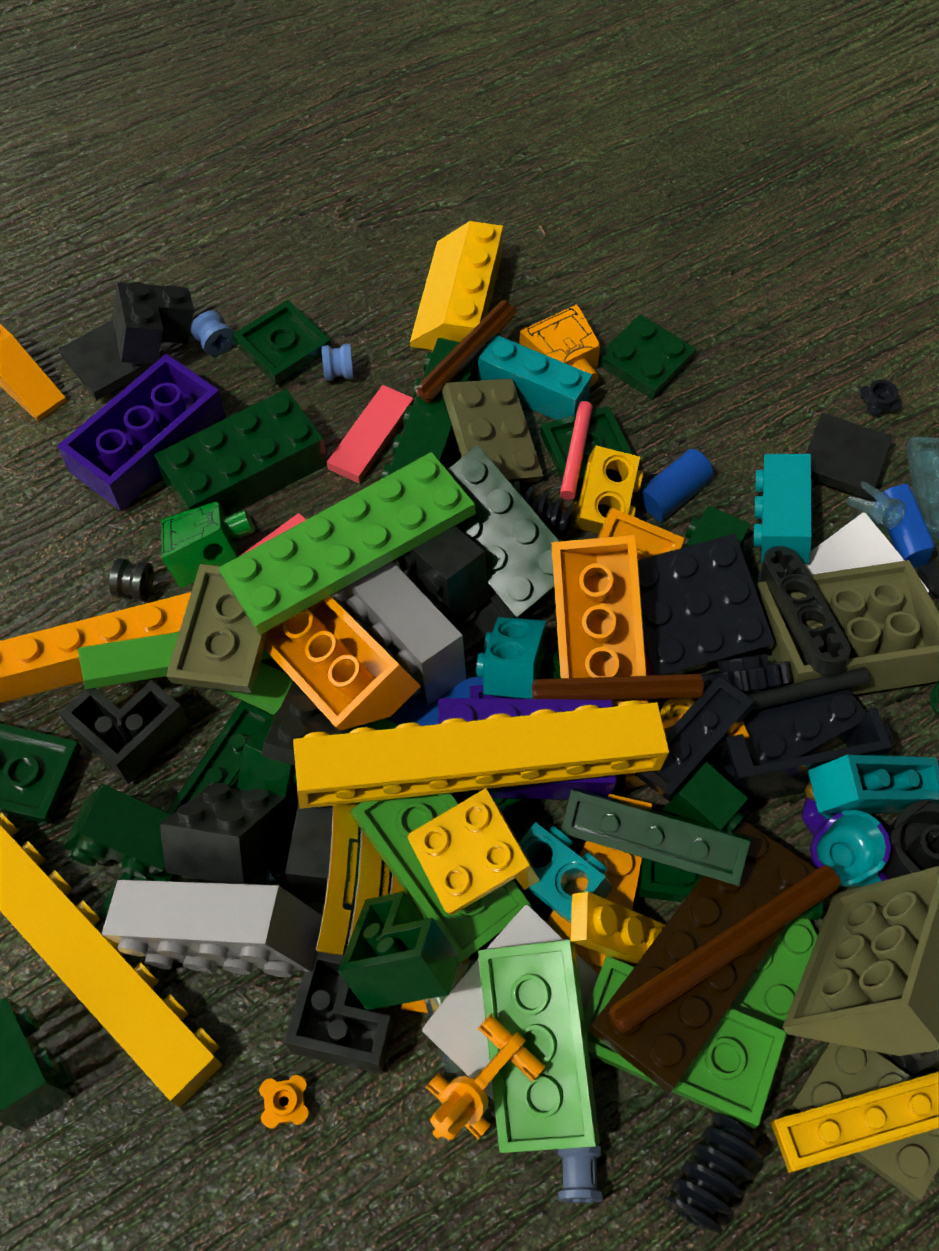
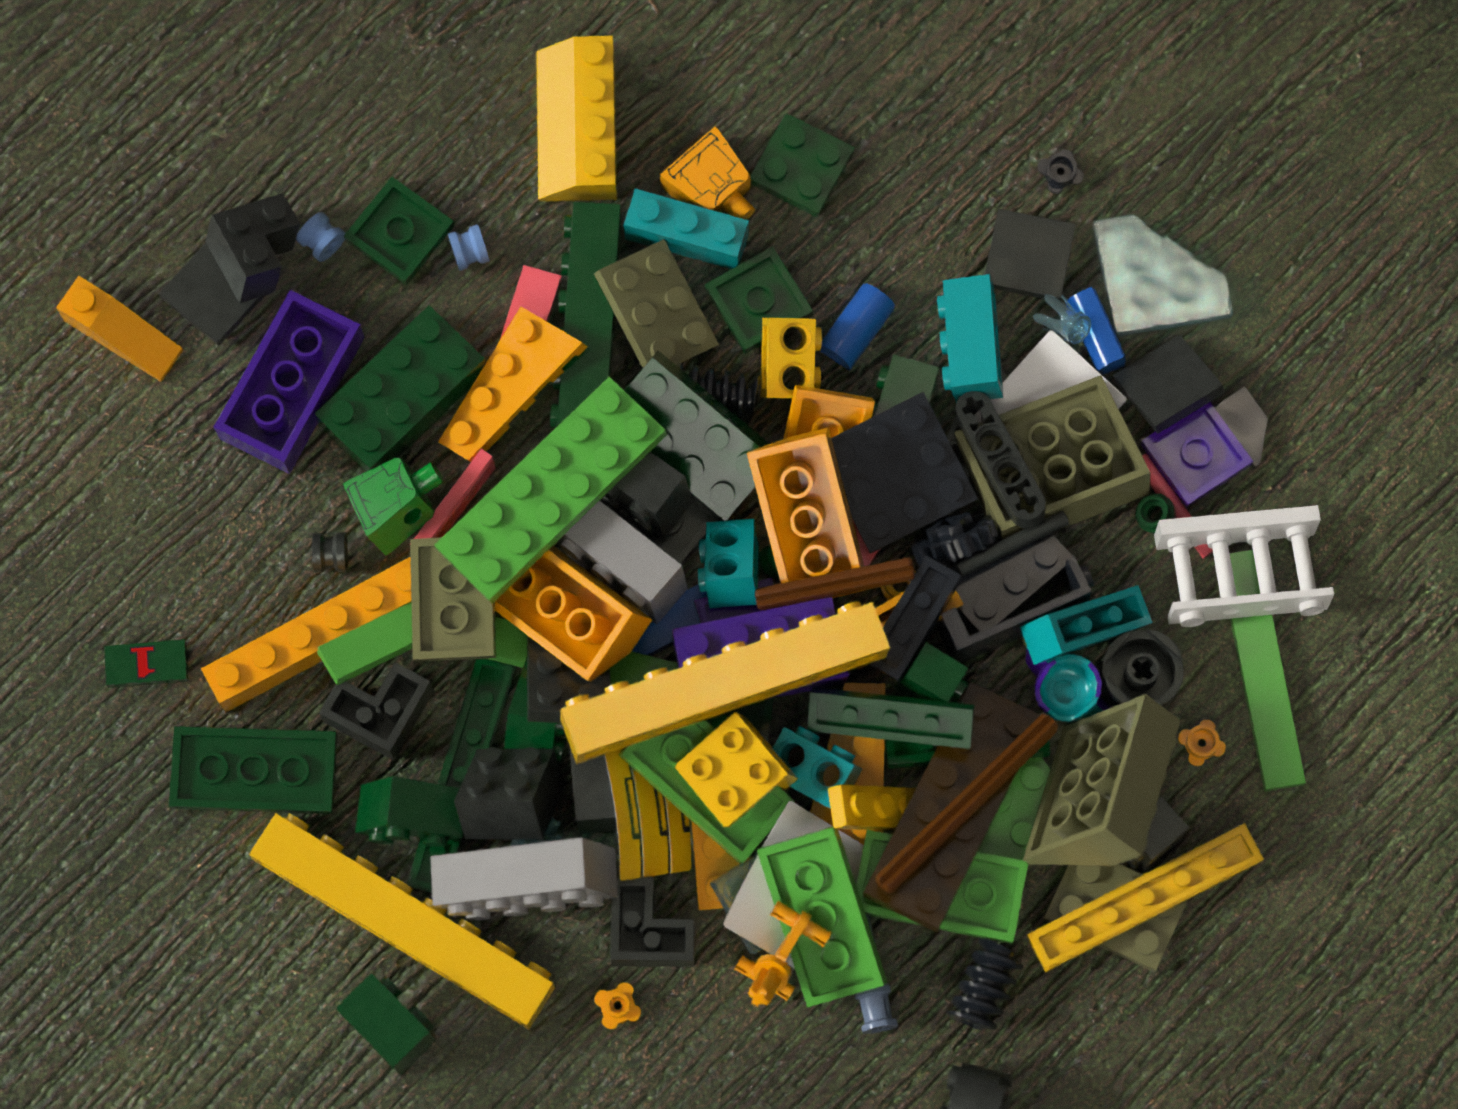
camera: 10 degrees left, 15 degrees up
dark green brick [338,891,460,1010] -> none
reddish brown axle [416,300,516,403] -> none
coral bar [560,401,593,500] -> none
none -> light orange wing [438,307,588,462]

